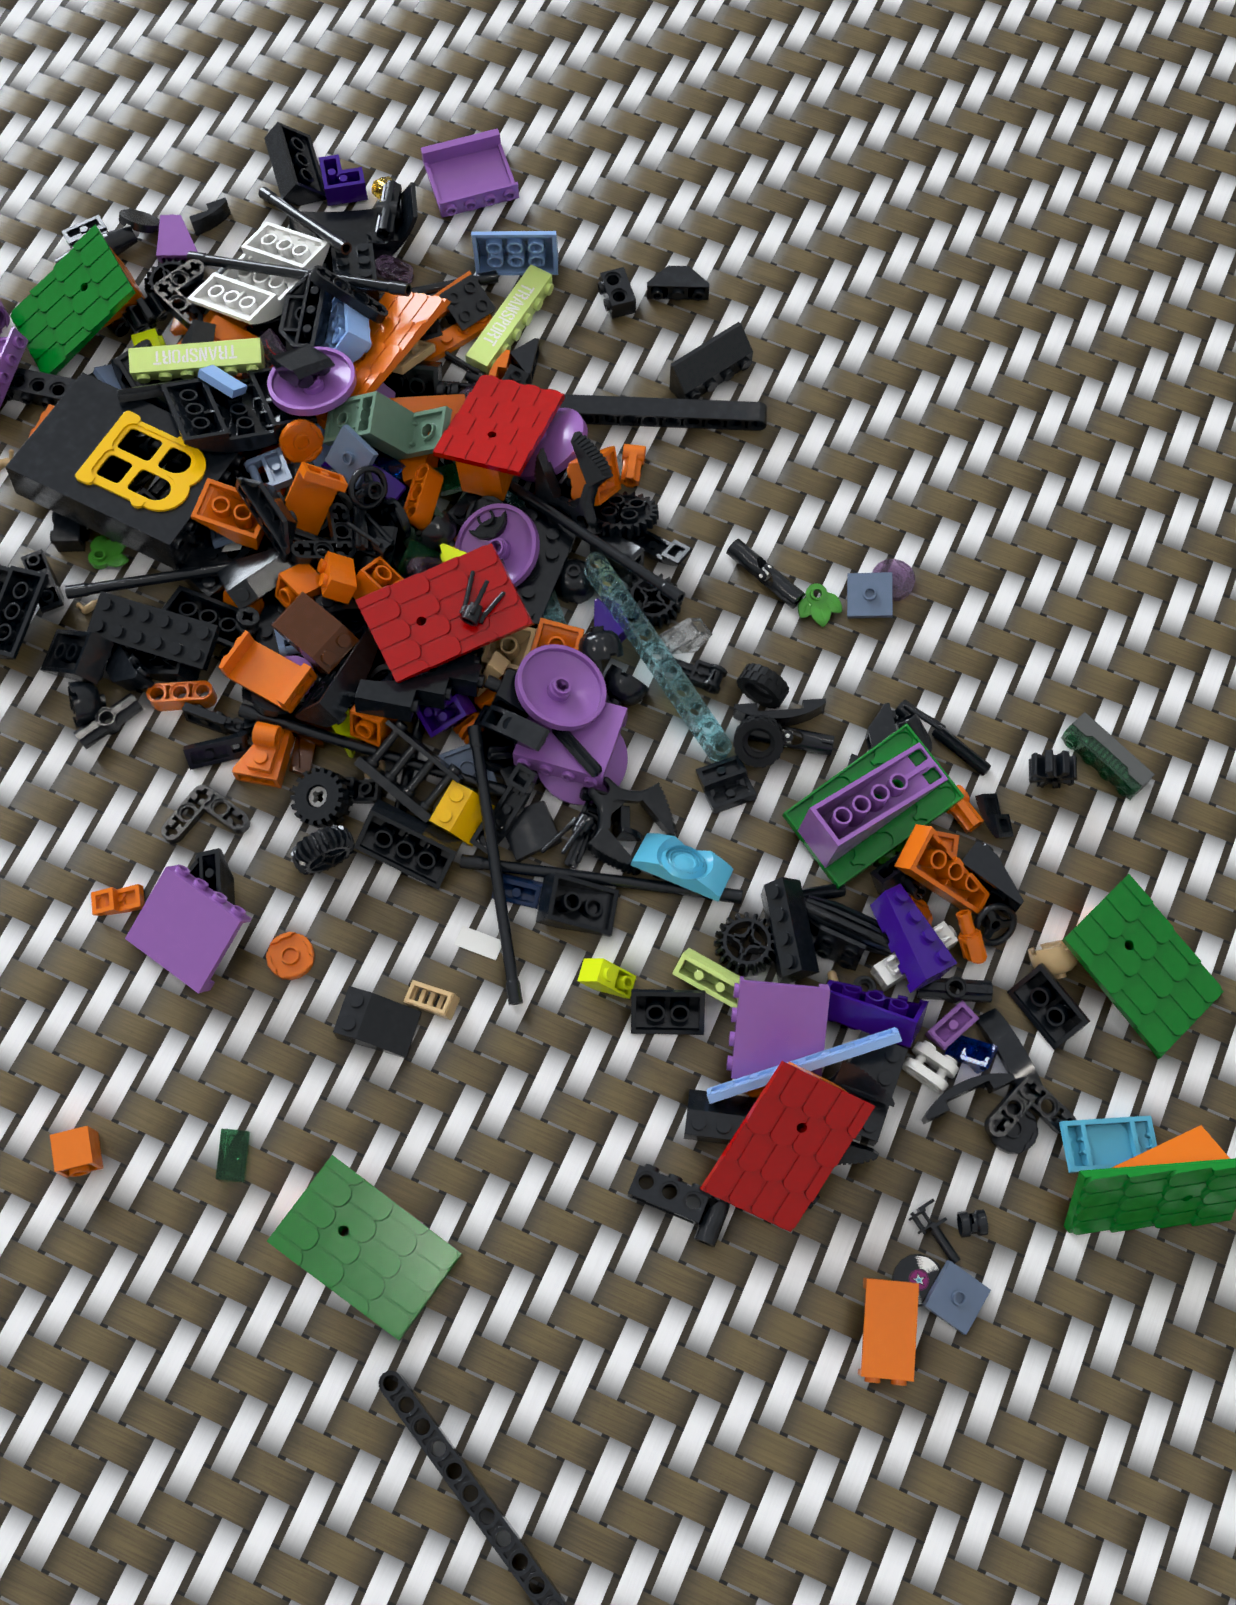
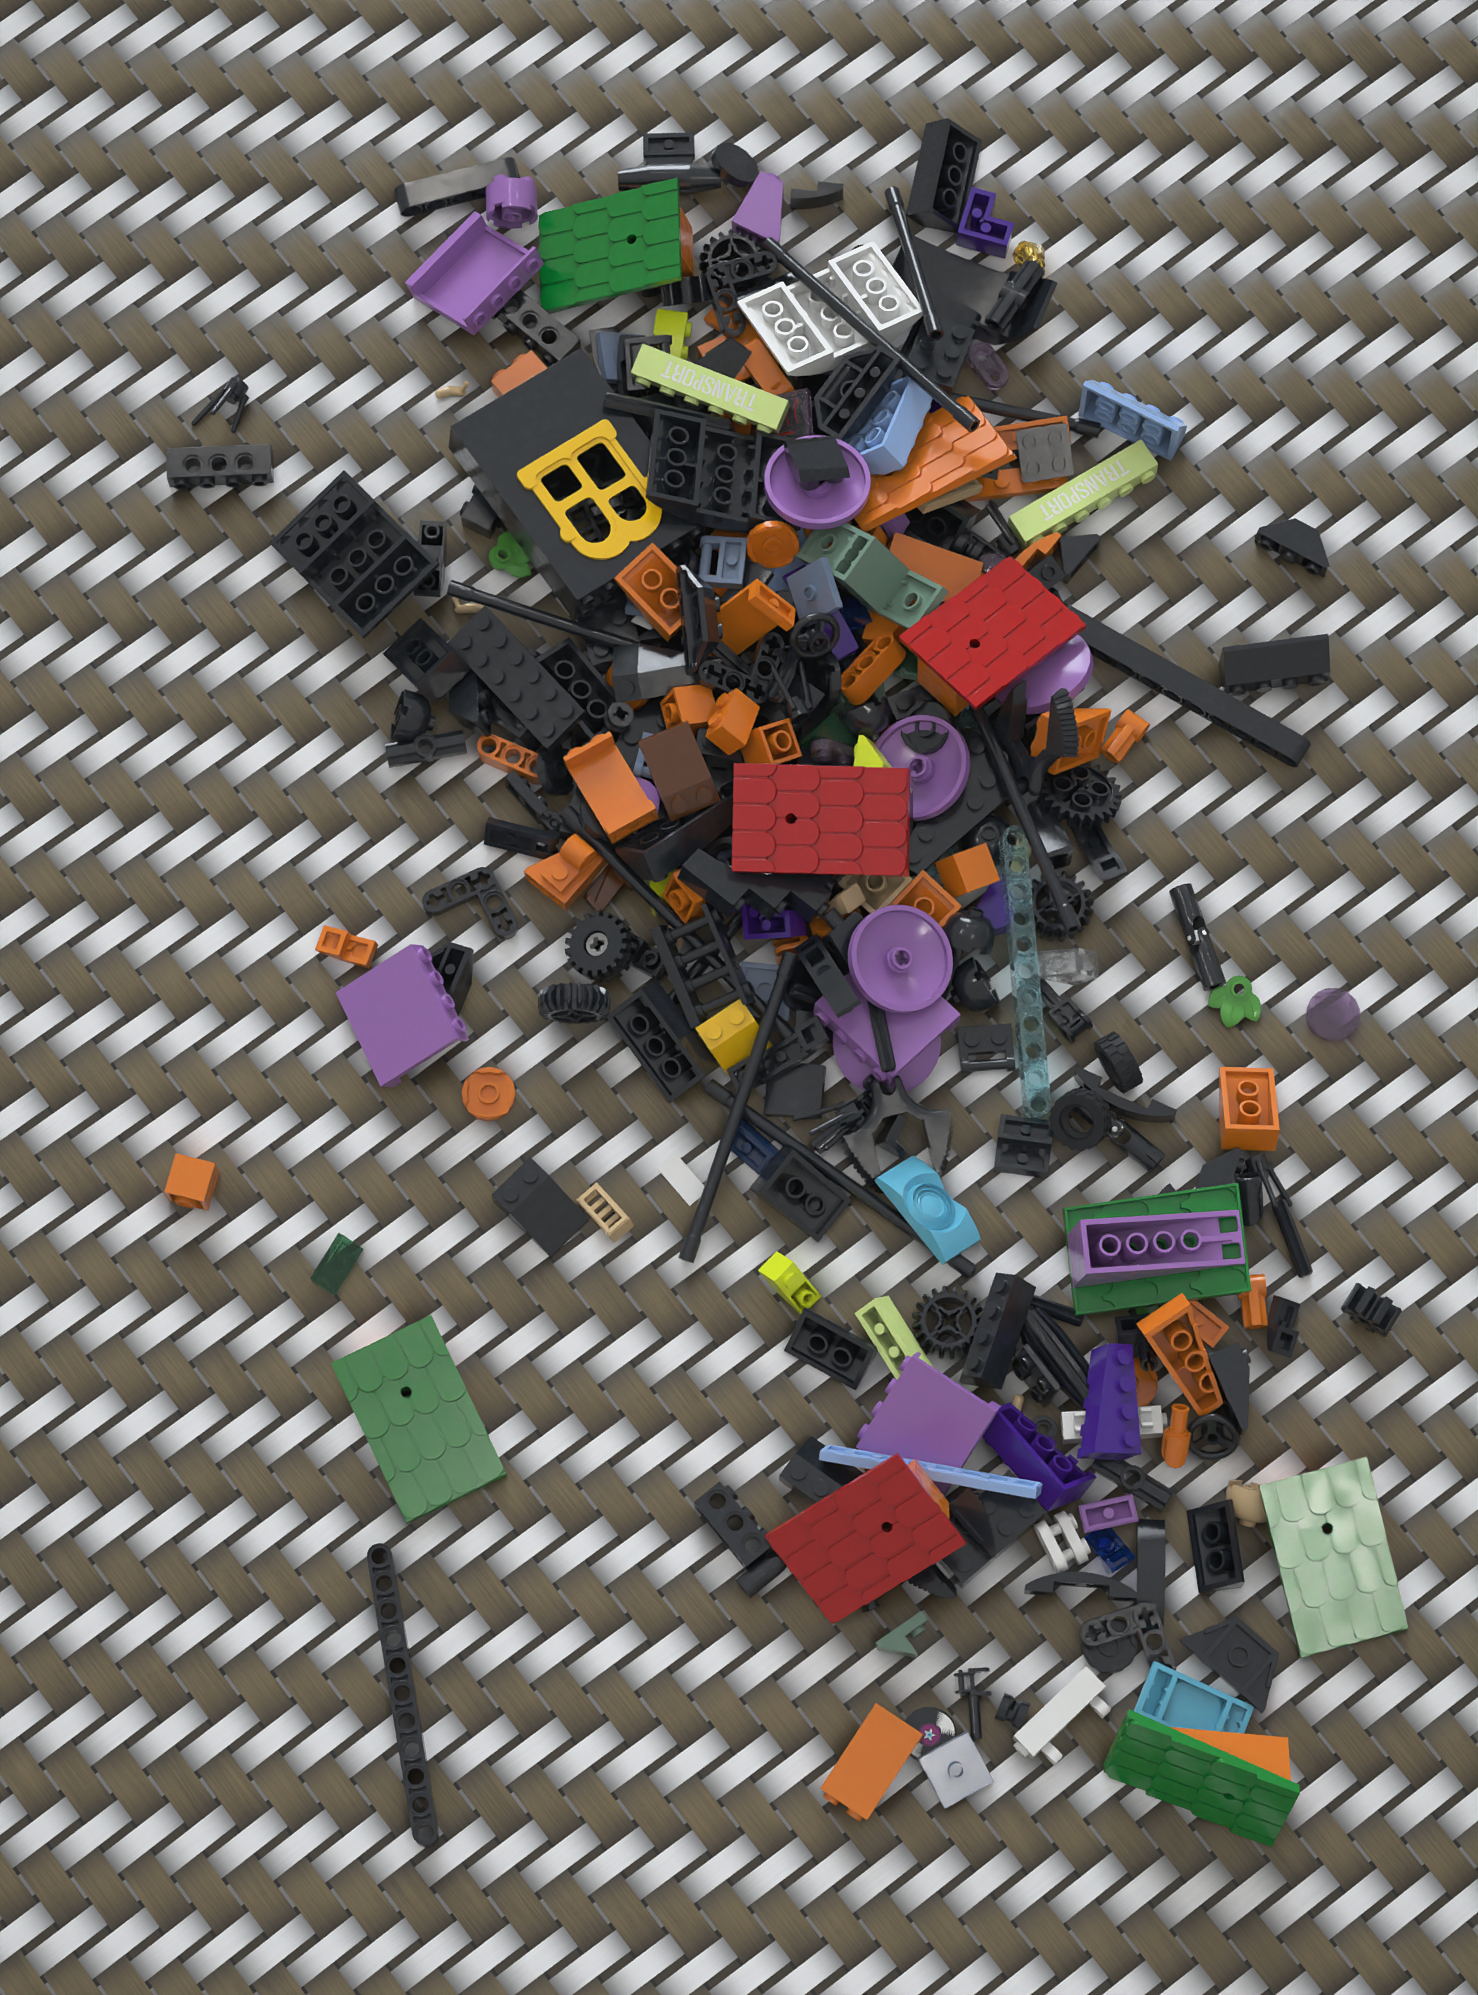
camera: 30 degrees right, 5 degrees up
light blue tile [197,365,247,398] -> none
black beam [309,265,388,323] -> none
medium lavender panel [421,128,519,218] -> none
black plant [459,571,505,627] -> none
black brick [597,267,636,319] -> none
sand blue plate [847,572,893,618] -> none
piece [1061,712,1155,800] -> none
none -> black tile [537,743,575,797]
none -> sand green slope [875,1611,928,1658]
none -> orange head [935,843,1000,898]
none -> black plate [957,1023,1016,1075]
none -> white brick [1013,1666,1111,1765]
none -> black wing [1180,1616,1279,1714]
none -> orange slope [1219,1067,1280,1151]

